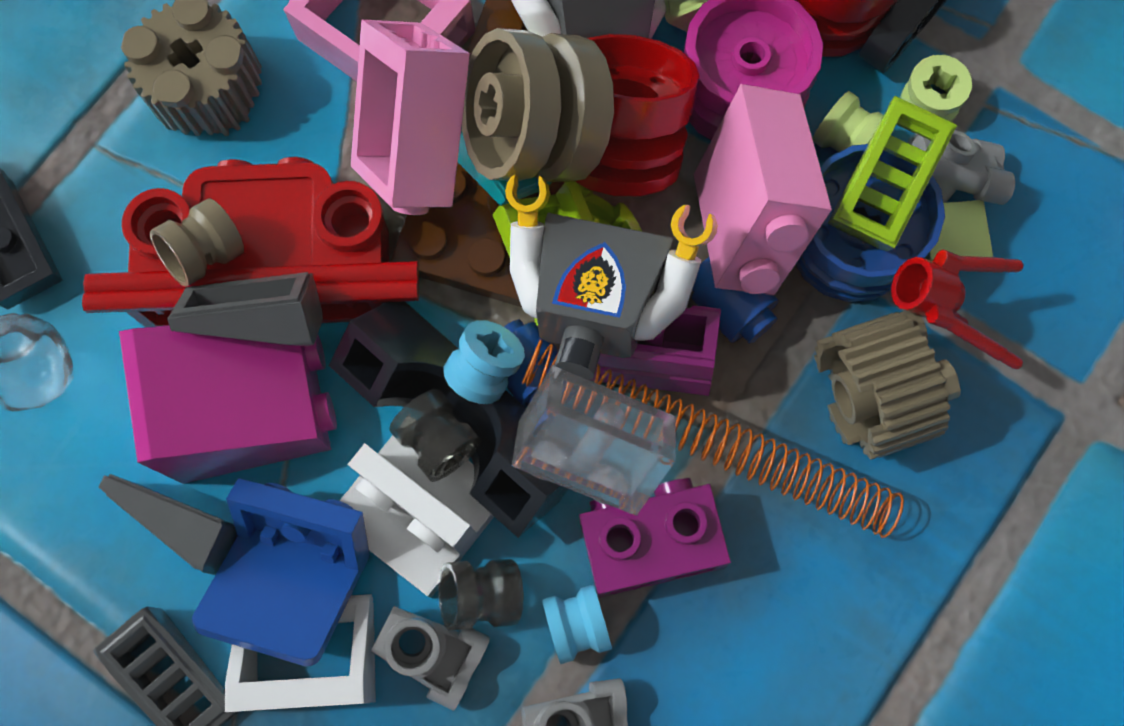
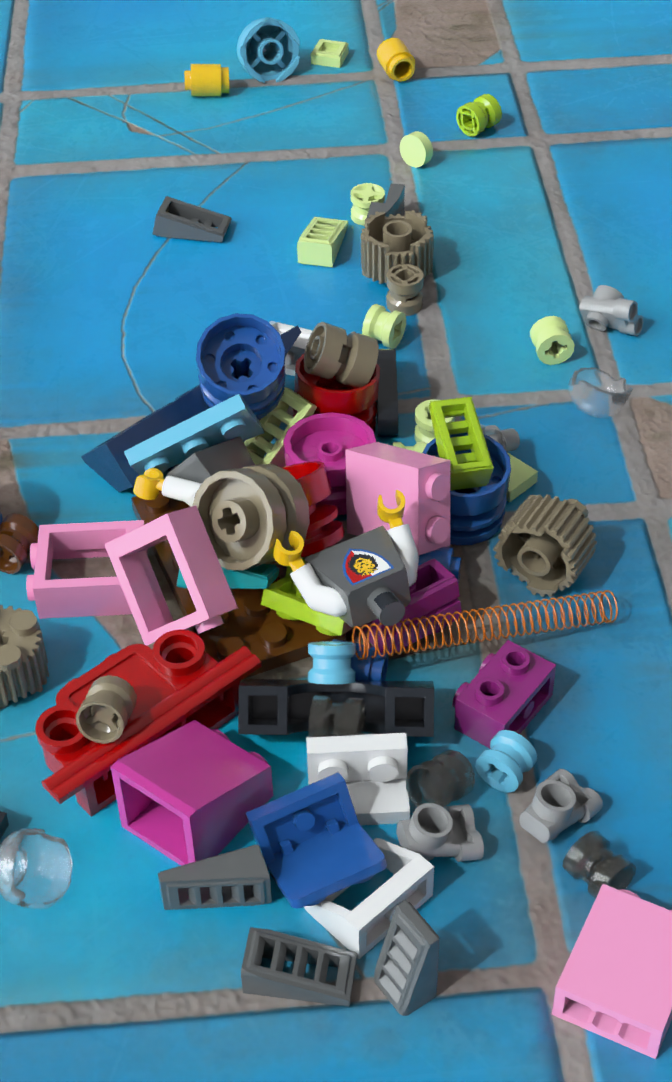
camera: 45 degrees left, 30 degrees down
dark grey slope [167,272,323,346] -> none
clear brick [512,365,676,516] -> none
red plant [891,249,1024,370] -> none

